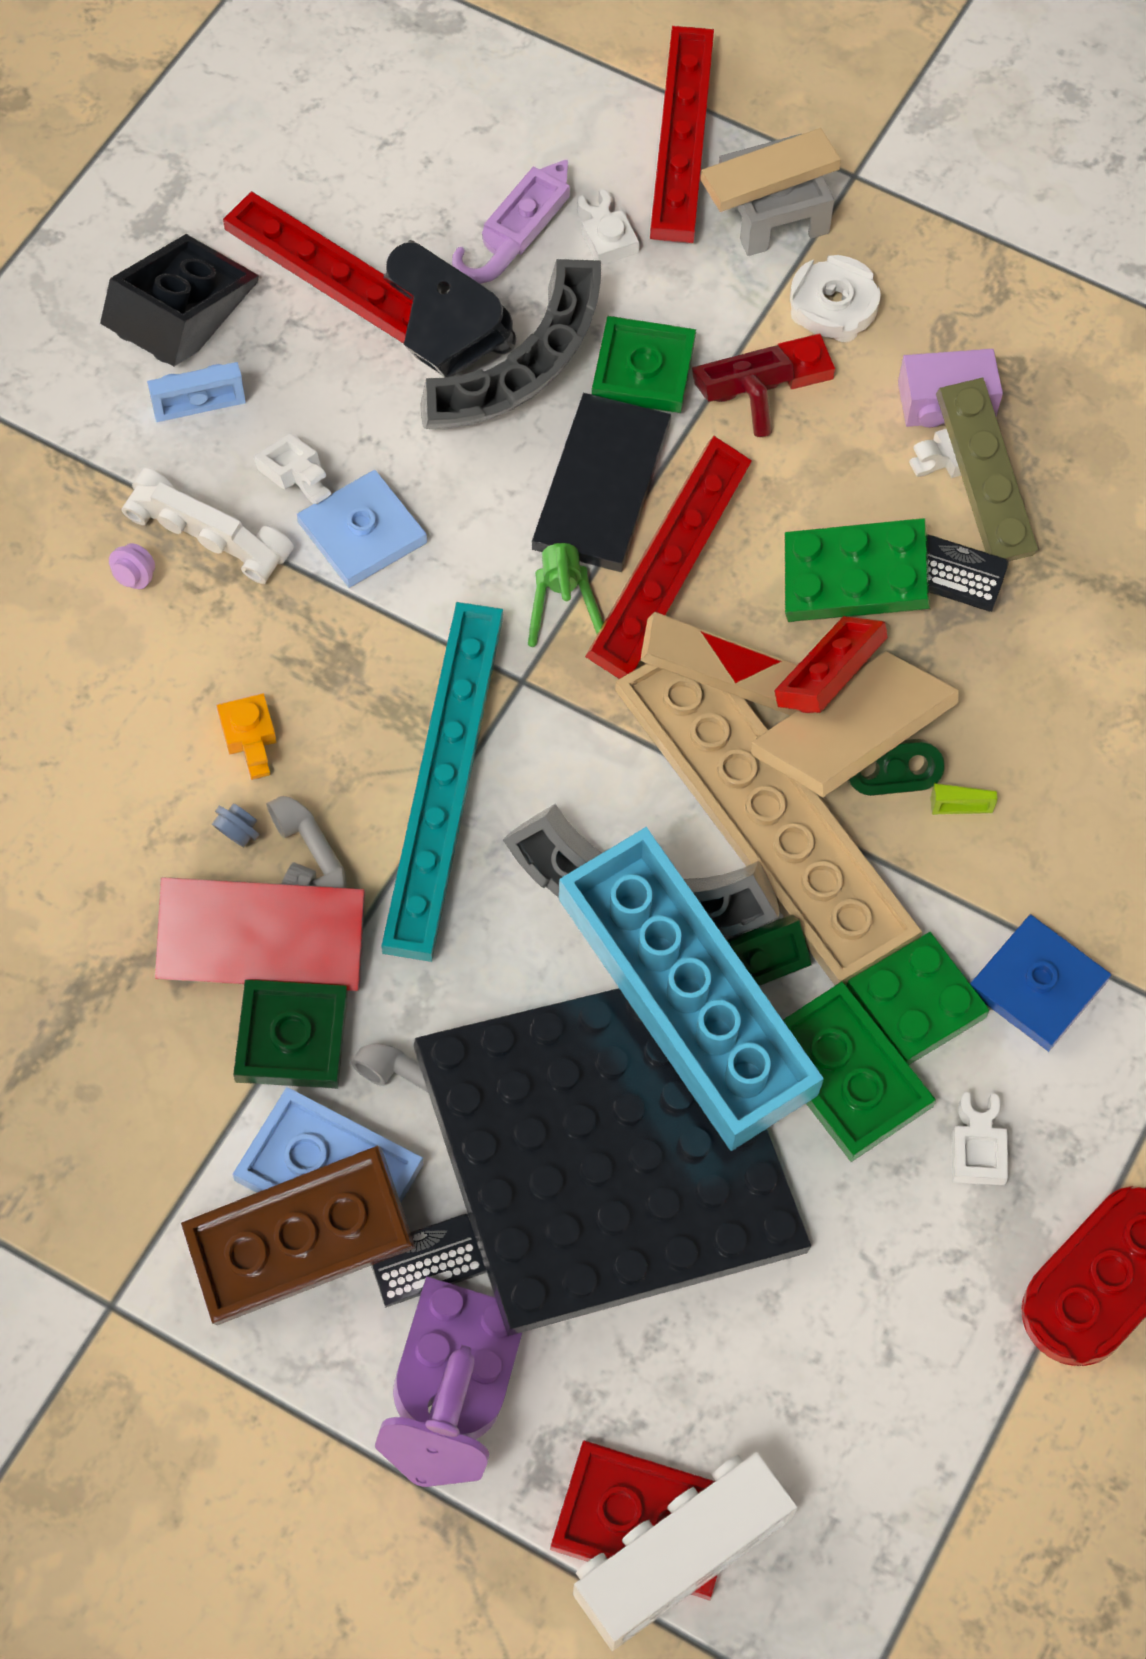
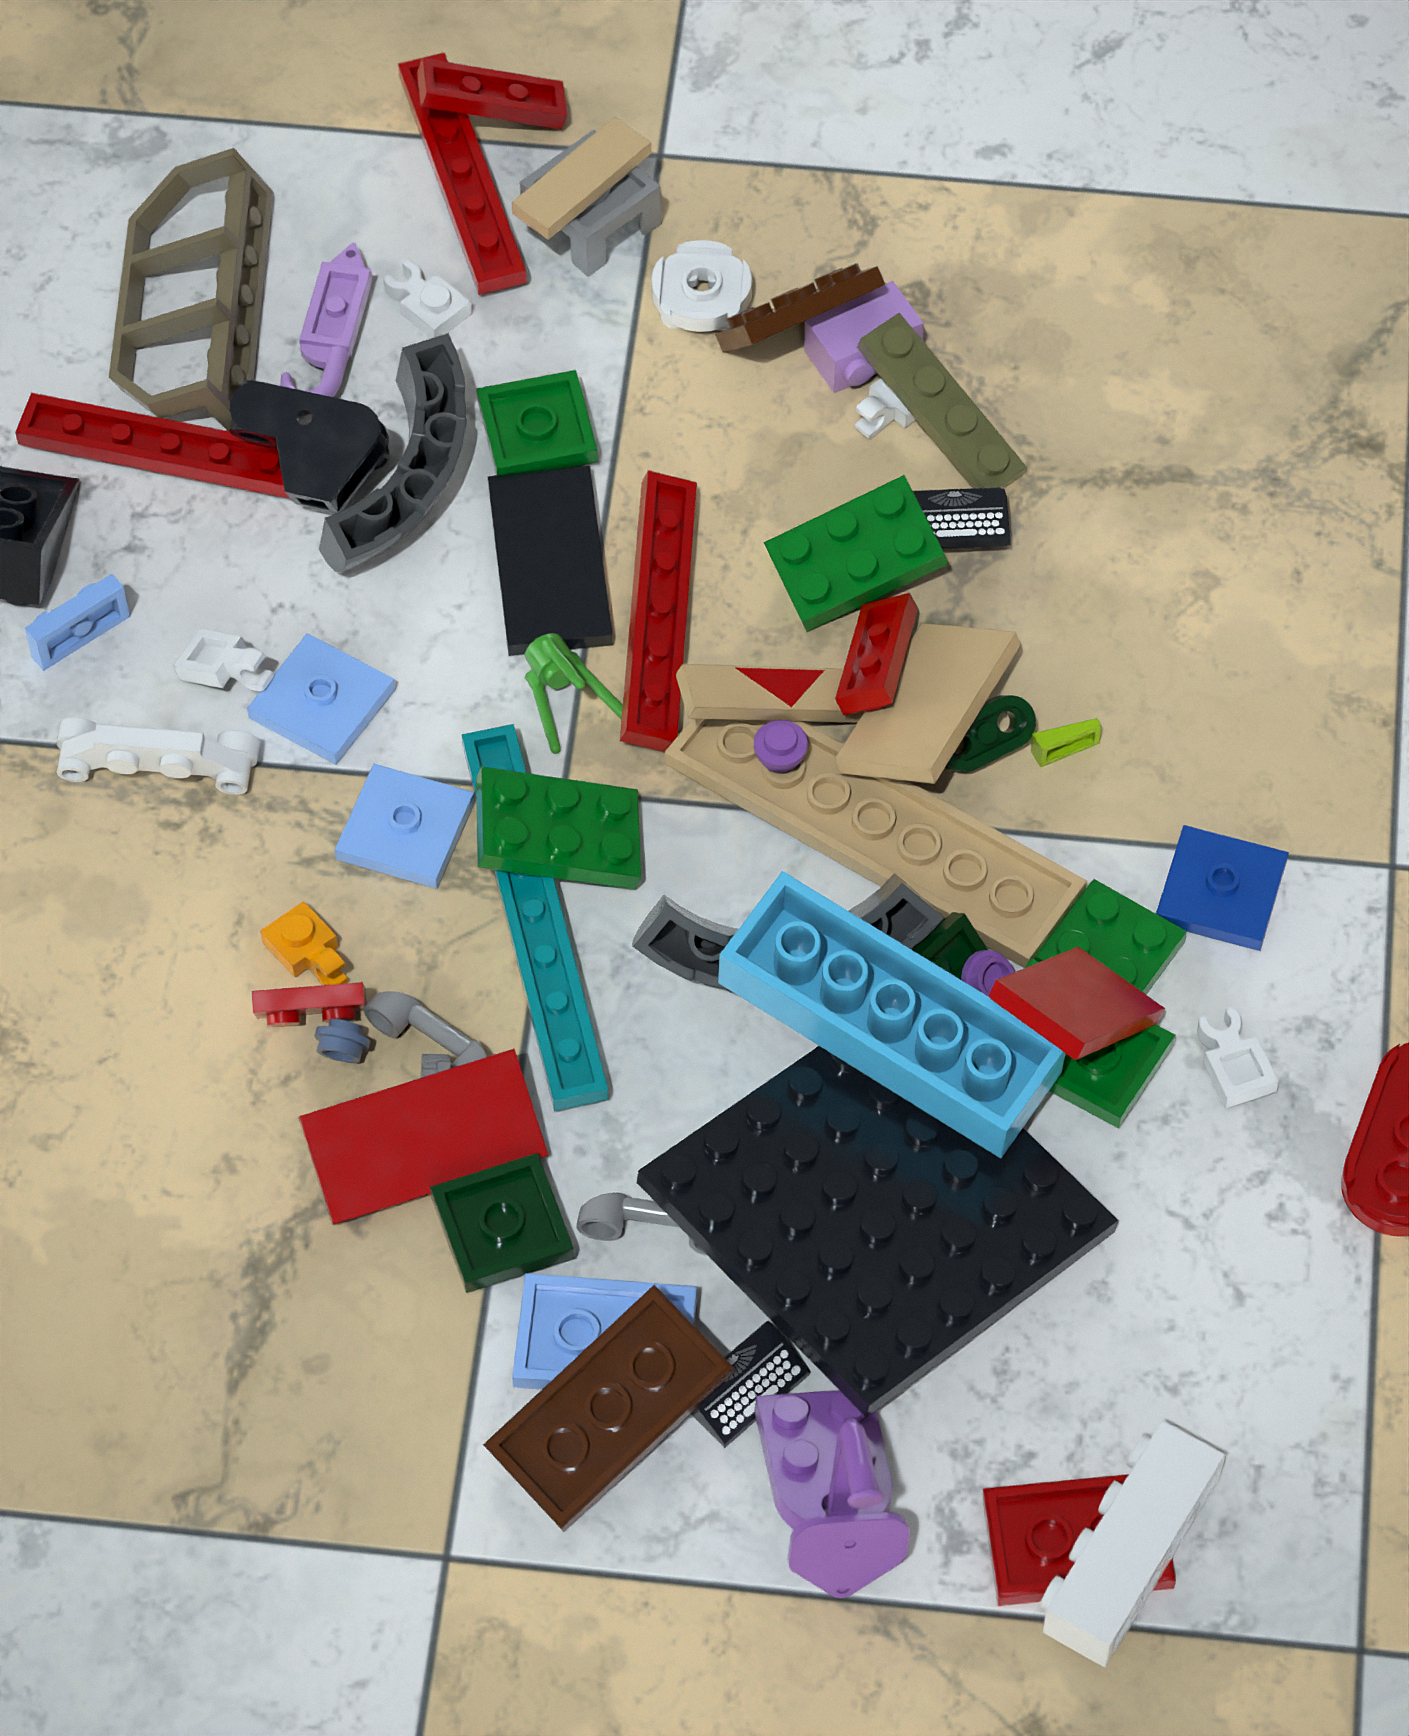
camera: 20 degrees left, 5 degrees down
lavender plate [109,543,155,589] -> none
dark red plate [692,345,794,437] -> none
red plate [778,333,835,390] -> none
none -> dark tan plate [109,148,273,431]
none -> red plate [252,982,367,1027]
none -> light blue plate [335,763,475,889]
none -> red plate [417,58,567,130]
none -> green plate [476,766,641,889]
none -> reddish brown plate [715,263,886,353]
none -> medium lavender plate [754,720,808,772]
none -> medium lavender plate [961,950,1014,997]
none -> red tile [988,947,1165,1060]

